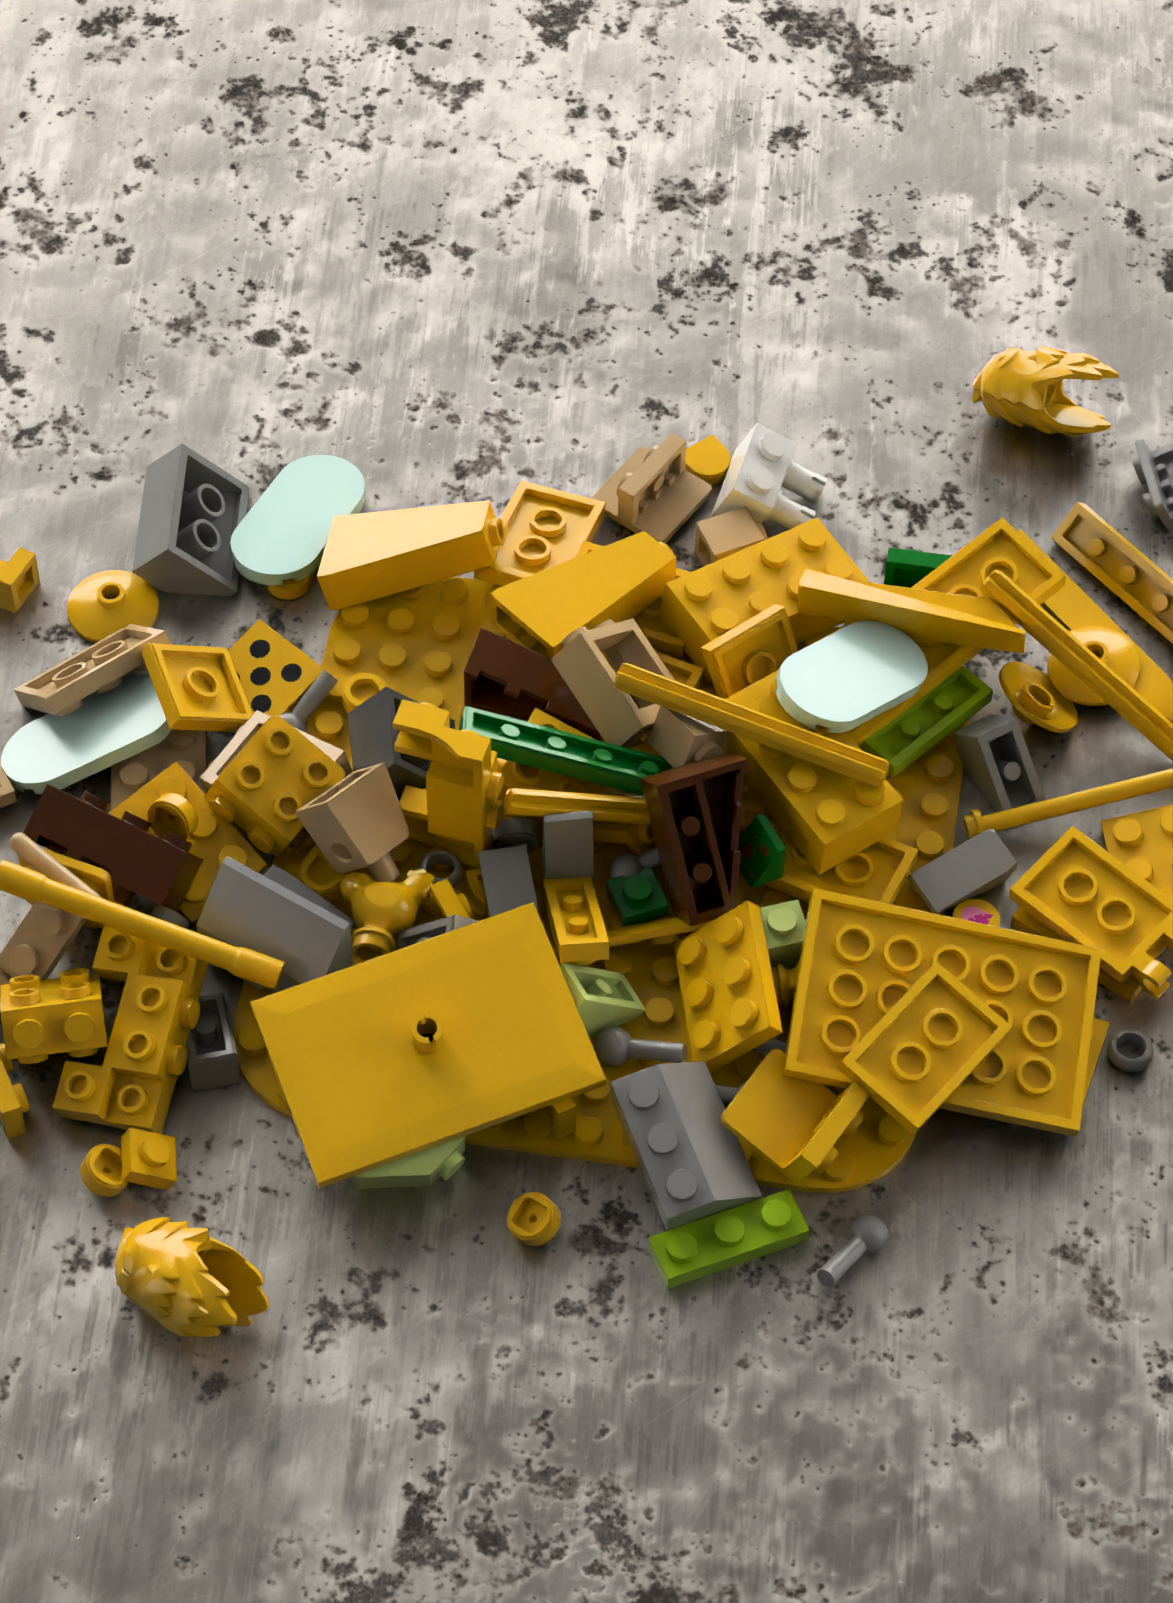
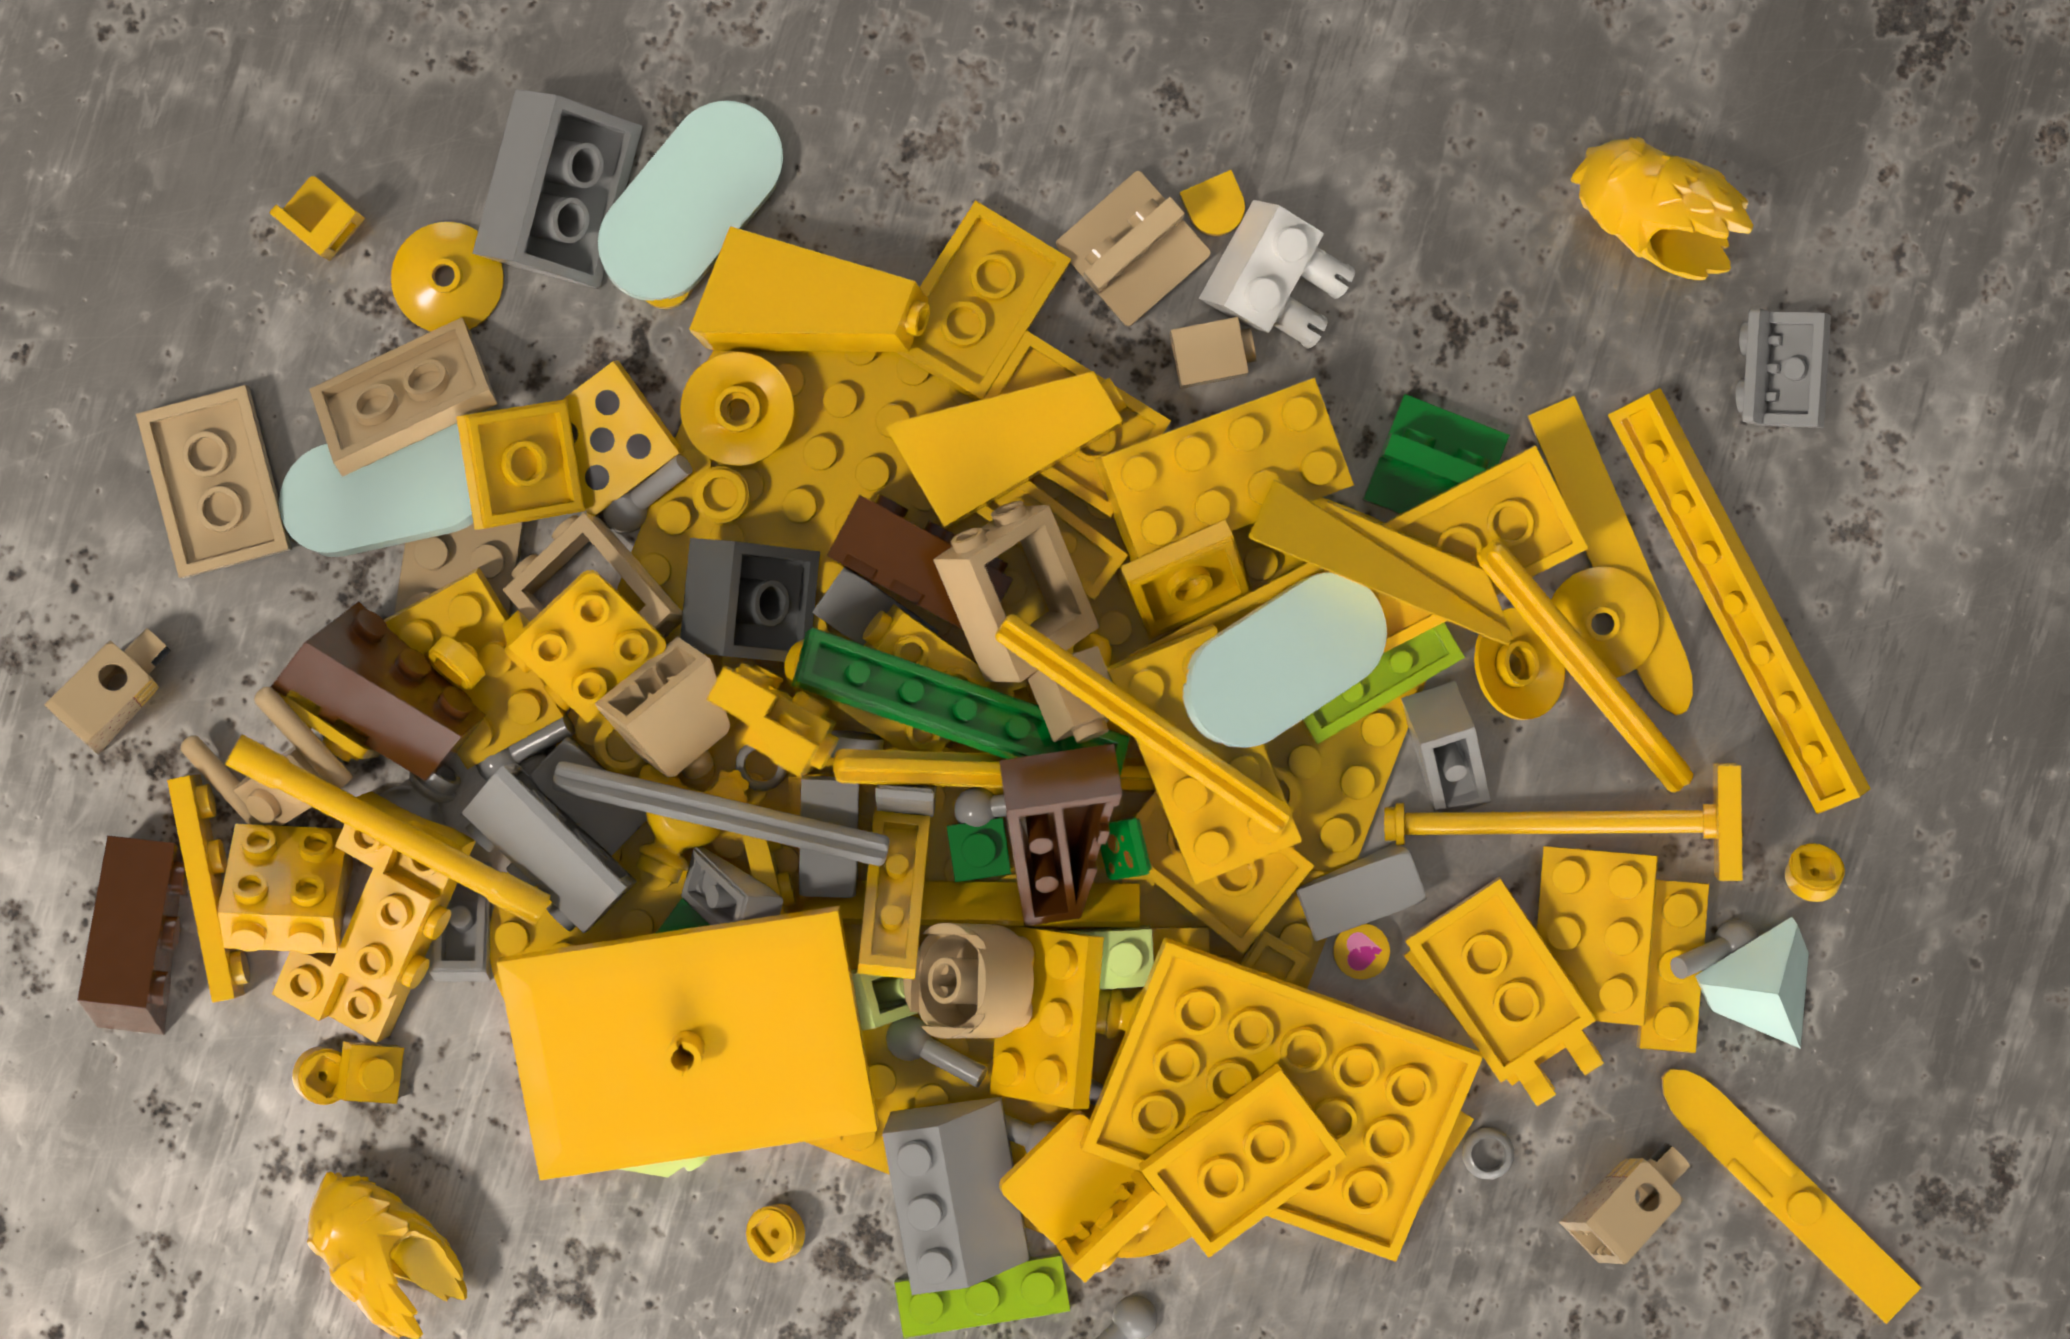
camera: 10 degrees right, 35 degrees up
none -> light grey axle [553,761,890,866]
none -> yellow dish [680,352,794,466]
none -> tan brick [903,923,1034,1038]

